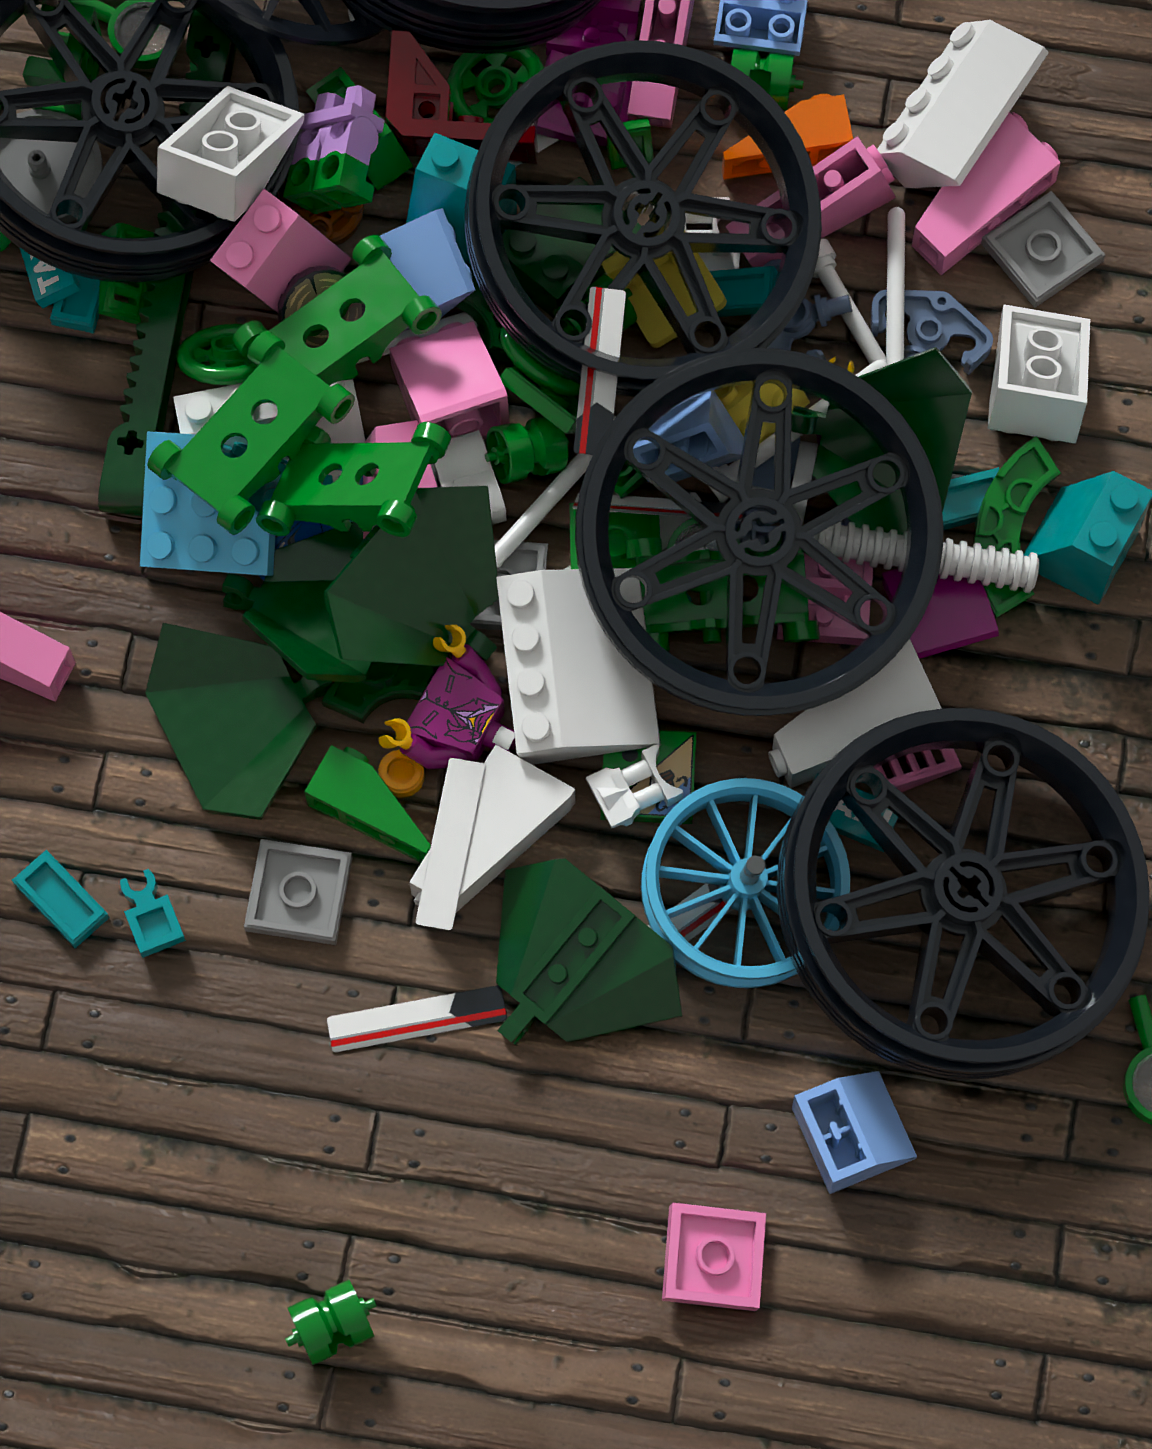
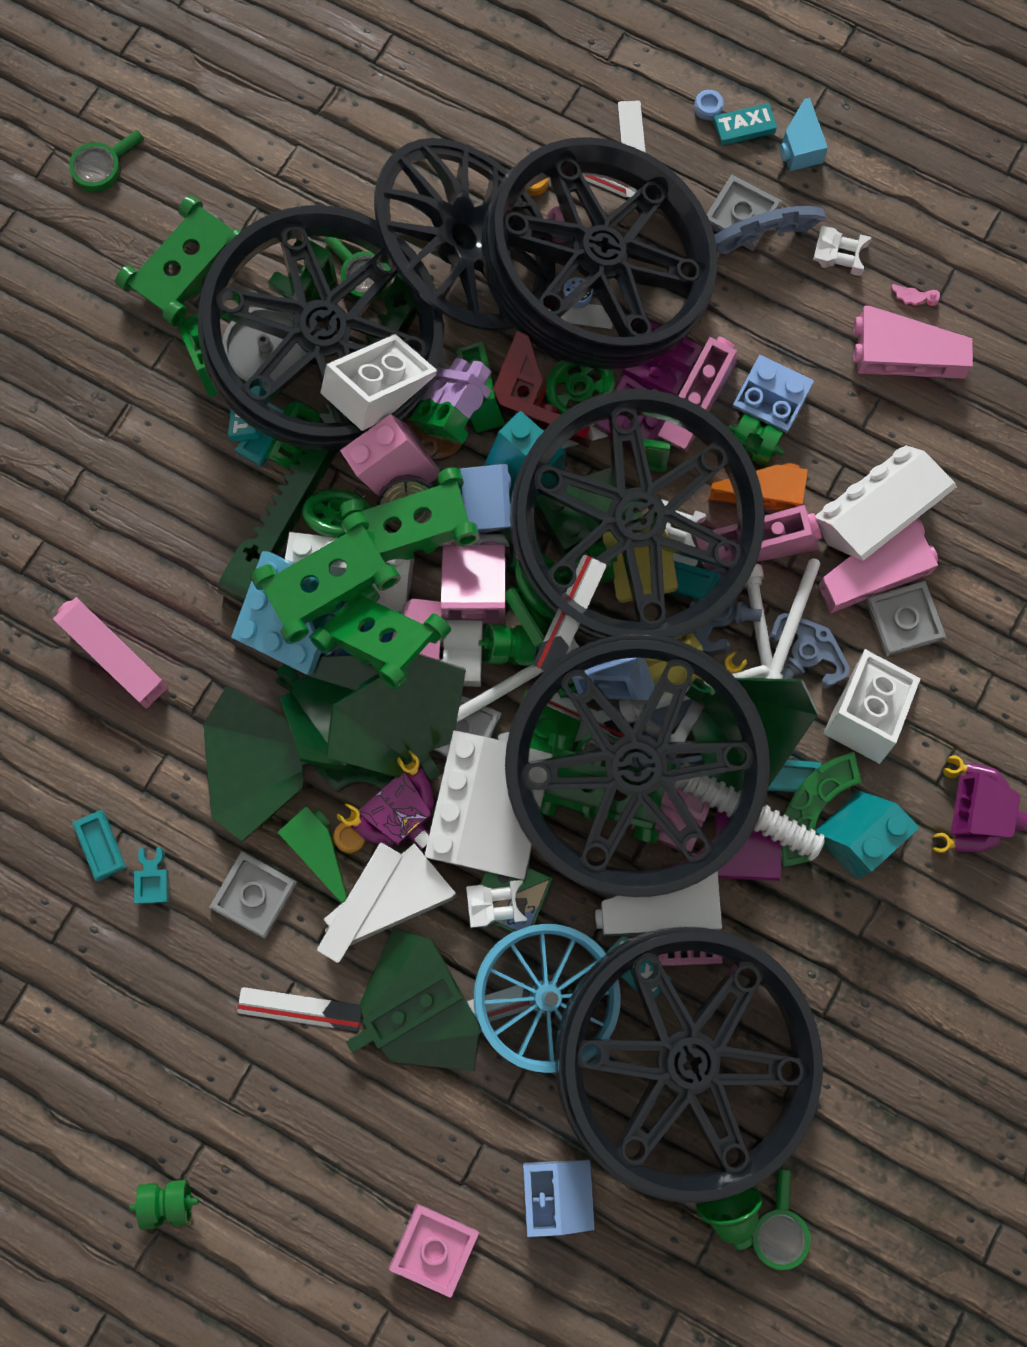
camera: 20 degrees right, 5 degrees up
none -> green hat [696,1187,762,1250]

